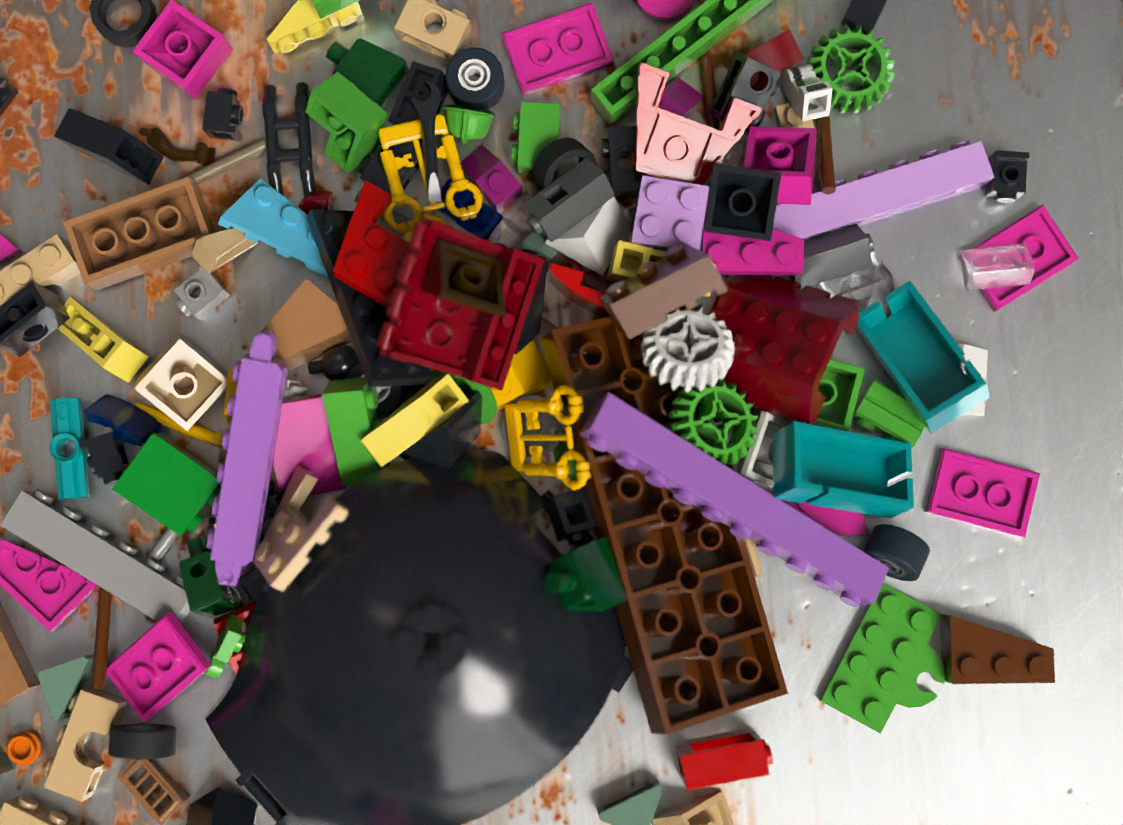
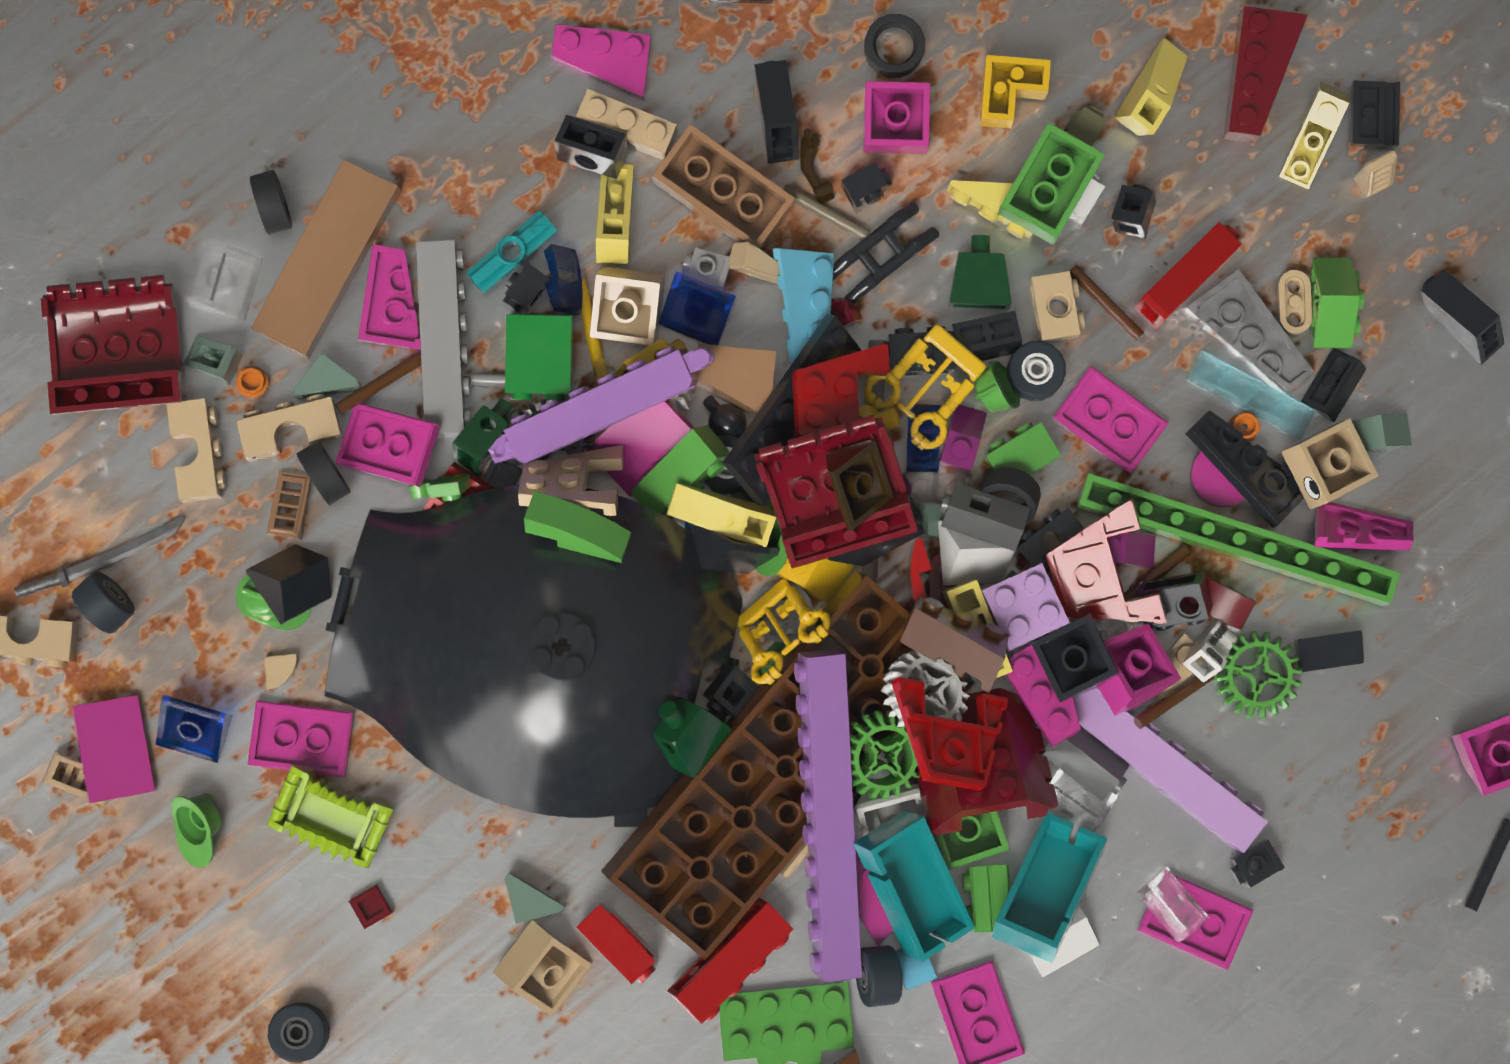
camera: 50 degrees right, 0 degrees up
bright green brick [306,72,388,174] -> none
black piece [411,80,442,203] -> none
none -> bright green slope [524,491,631,563]
none -> clear blue slope [659,271,736,345]
none -> red brick [667,898,794,1024]
none -> red wing [892,677,1008,791]
none -> medium azure brick [895,948,937,990]

